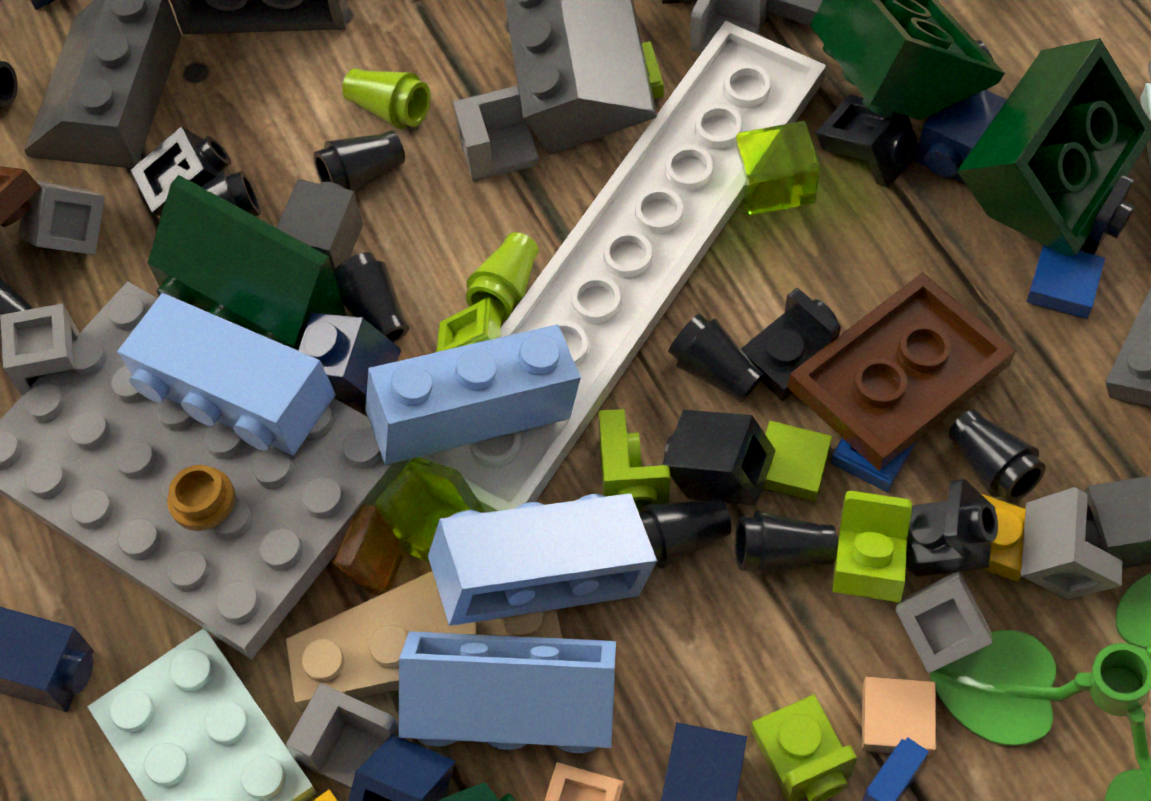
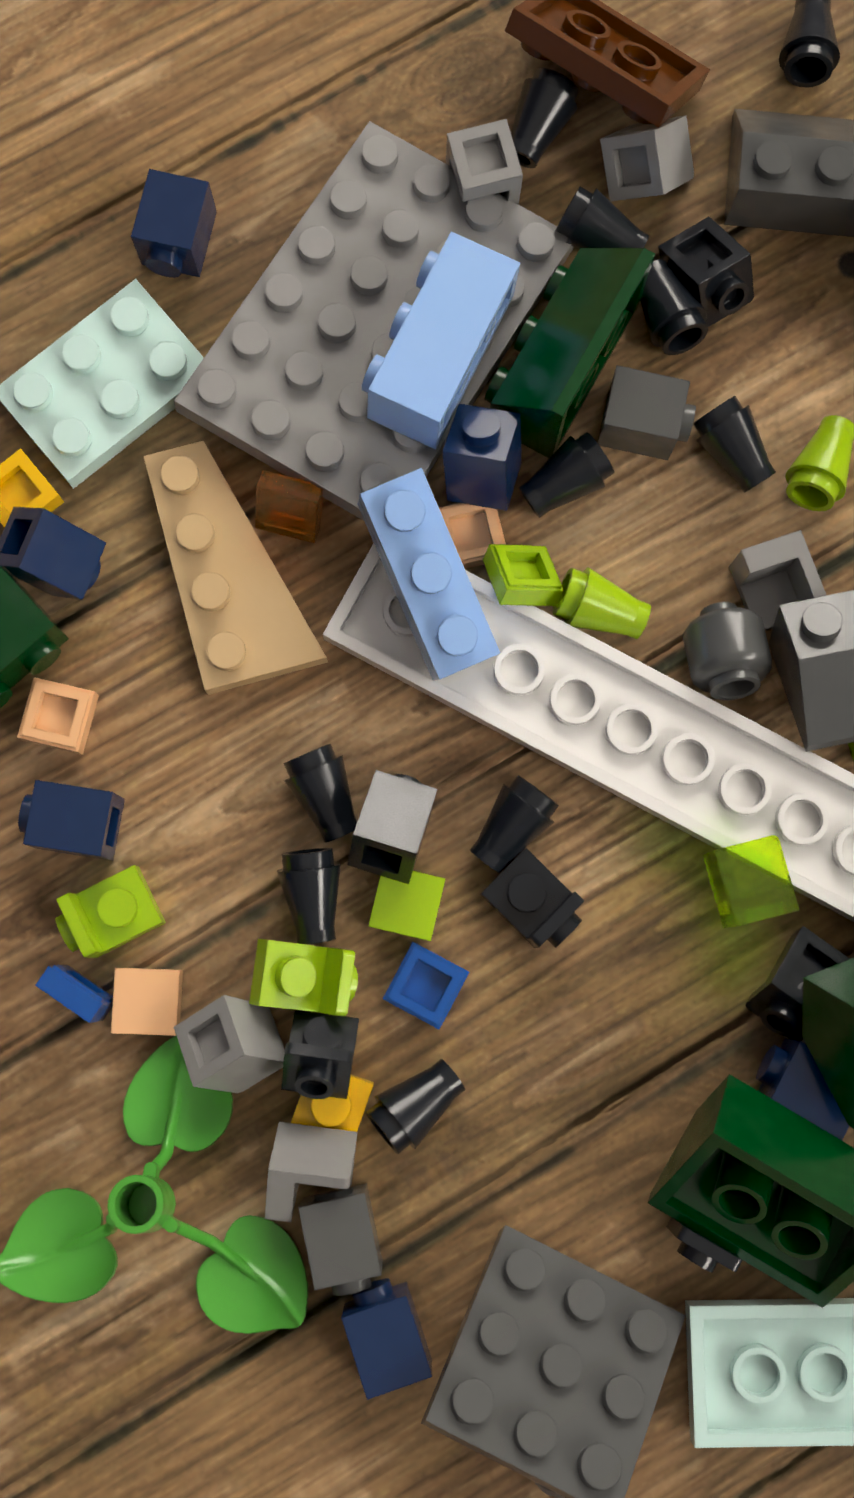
camera: 80 degrees right, 20 degrees up
pearl gold plate [167,465,236,531] -> none
light grey panel [286,683,399,790] -> none
clear neon green panel [375,457,486,562] -> none
light blue brick [399,631,616,753] -> none
light blue brick [428,493,657,626] -> none
lime bracket [599,409,671,513] -> none
reddish brown plate [787,272,1016,471] -> none
blue tile [1026,245,1105,319] -> none
none -> black cone [555,186,650,249]
none -> dark grey head [683,602,772,700]

